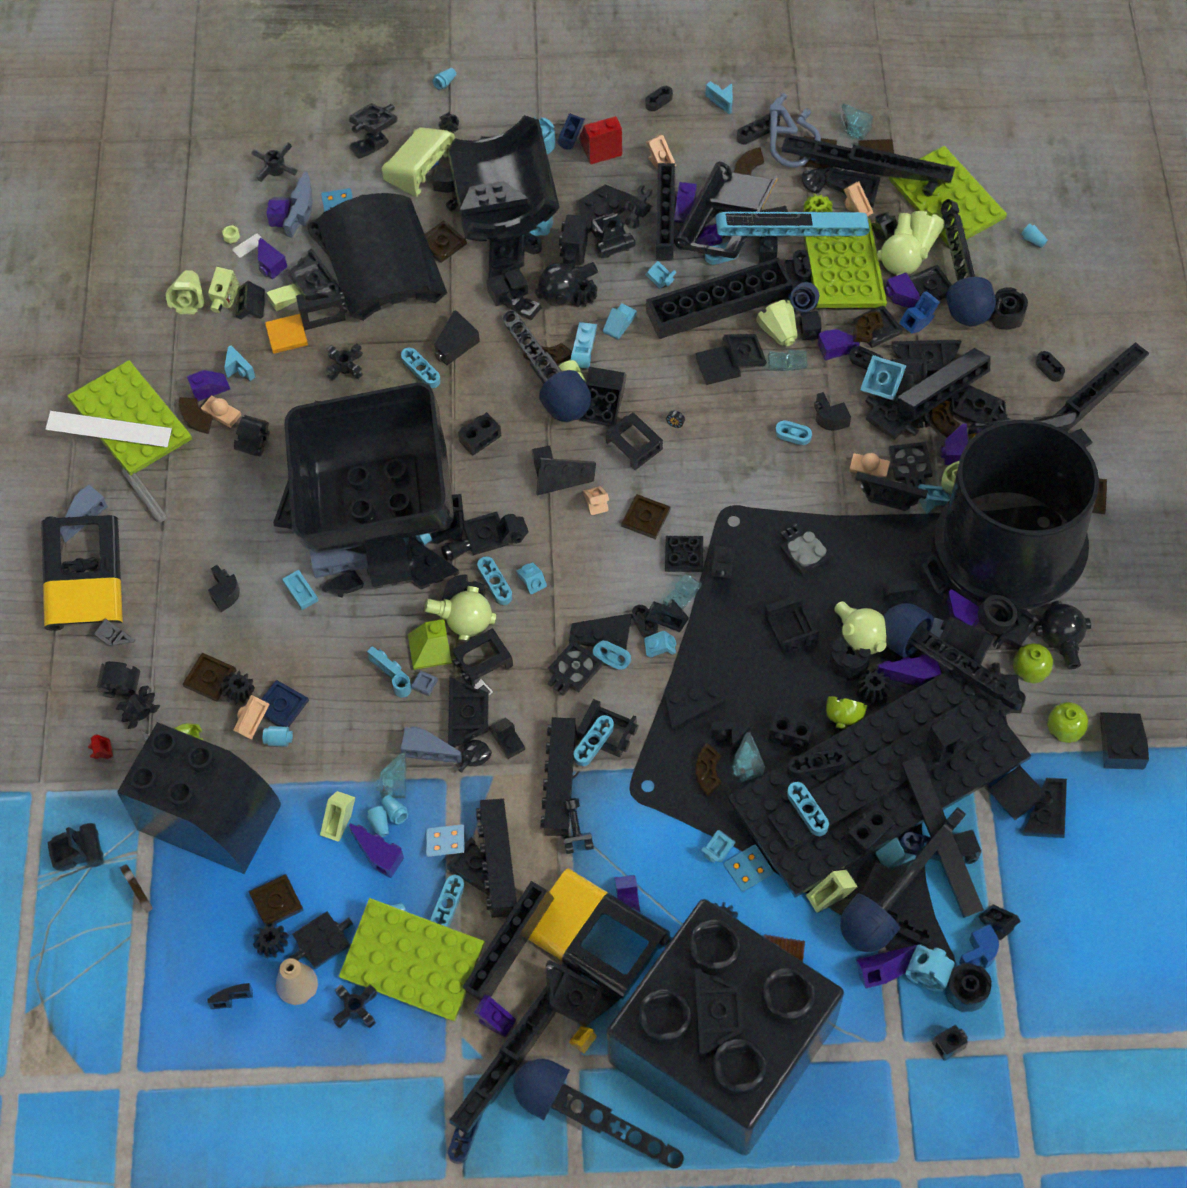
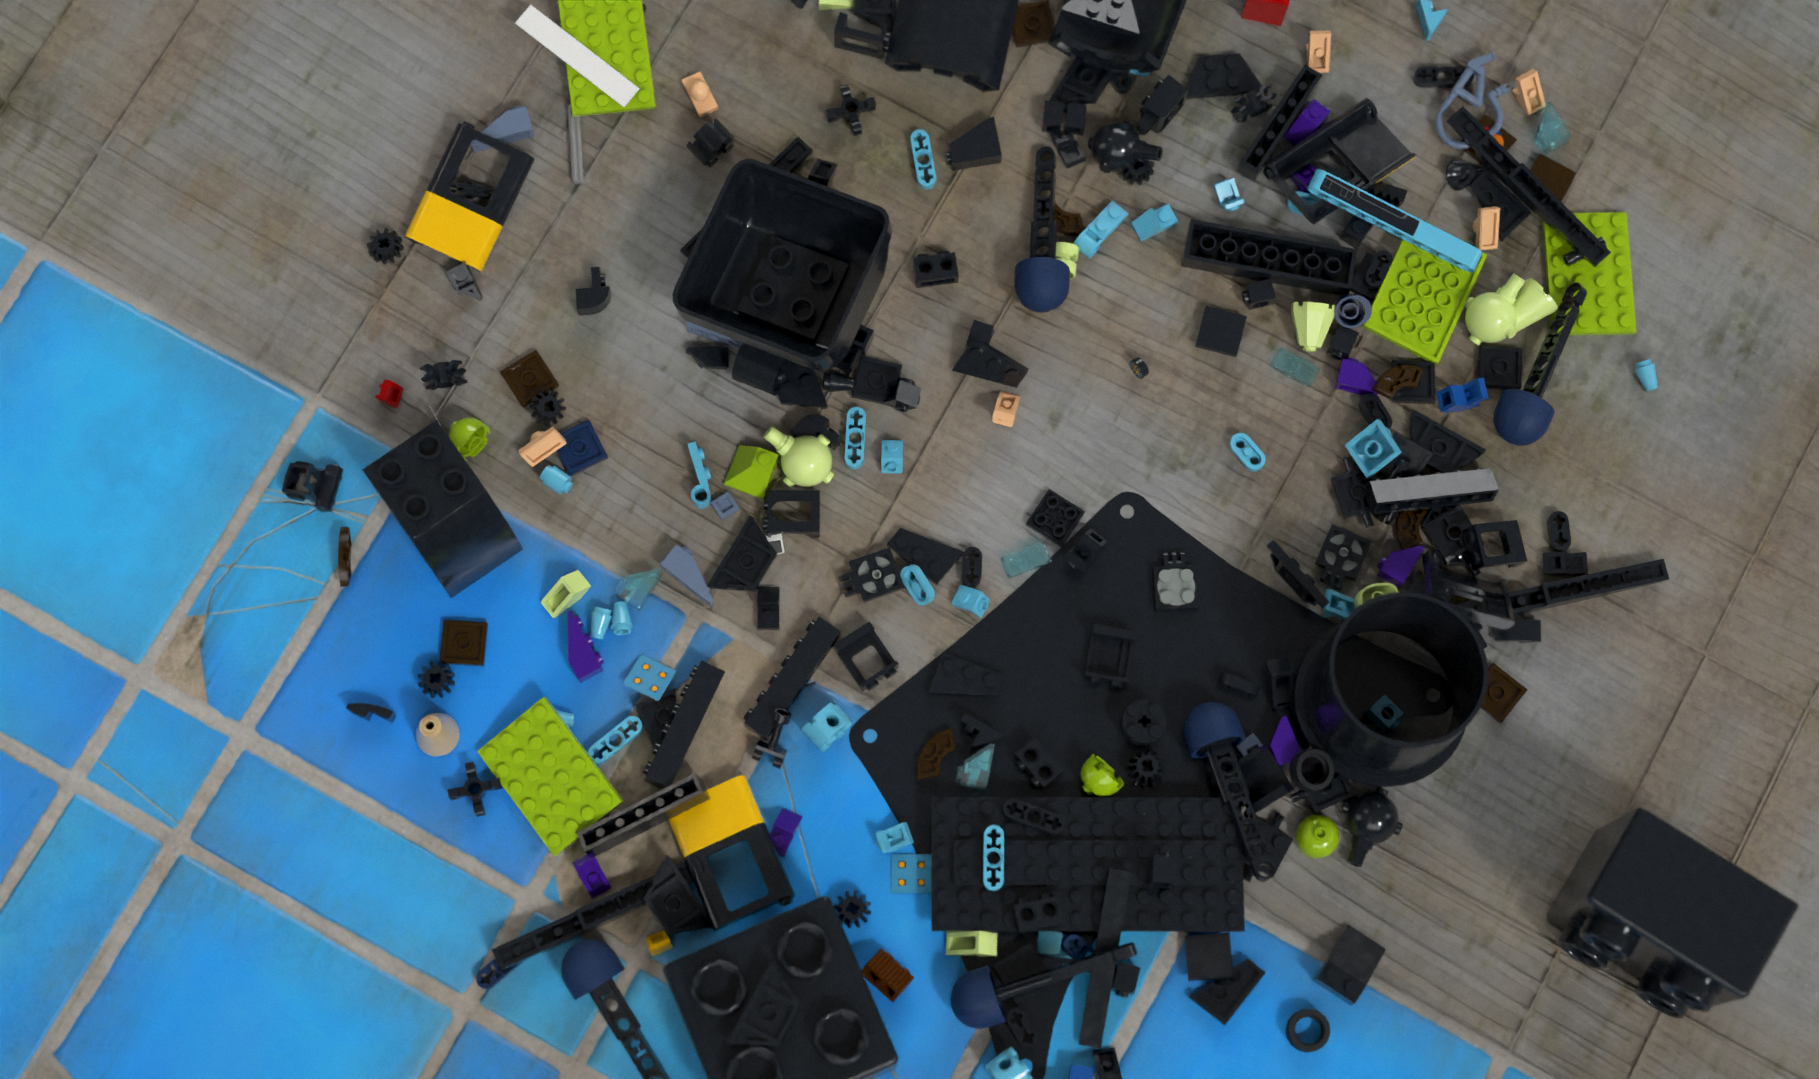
camera: 25 degrees right, 15 degrees up
black brick [97,661,140,699] -> none
dark brown tile [179,397,213,434] -> none
dark purple slope [187,370,231,401] -> none
medium azure slope [224,345,255,381] -> none
light orange tile [265,314,308,354] -> none
medium azure plate [282,570,319,610] -> none
black plate [289,911,353,969] -> none
black piece [458,740,492,773] -> none
medium azure beam [574,715,614,766] -> none
black slope [579,367,627,426] -> none
black piece [590,213,635,258] -> none
black panel [606,412,663,470] -> none
dark brown tile [621,494,671,540] -> none
black slope [645,598,689,632] -> none
black tile [722,334,767,367] -> none
dark brown tile [734,147,764,176] -> none
lime gear [803,193,833,212] -> none
black brick [814,392,851,431] -> none
yellowish green piece [835,601,886,655] -> none
light nougat tile [849,453,890,478] -> none
dark purple slope [856,945,917,988] -> none
black brick [870,212,898,241] -> none
dark purple slope [877,654,941,687] -> none
dark purple slope [884,273,921,308] -> none
black brick [990,287,1028,329] -> none
lime cylinder [1047,702,1088,743] -> none
none -> black gear [367,228,404,265]
none -> medium azure brick [802,701,853,752]
none -> black brick [1242,278,1276,310]
none -> black tyre [1286,1009,1330,1052]
none -> black window [1463,520,1527,572]
none -> light nougat slope [1512,69,1546,116]
none -> black slope [1542,552,1588,576]

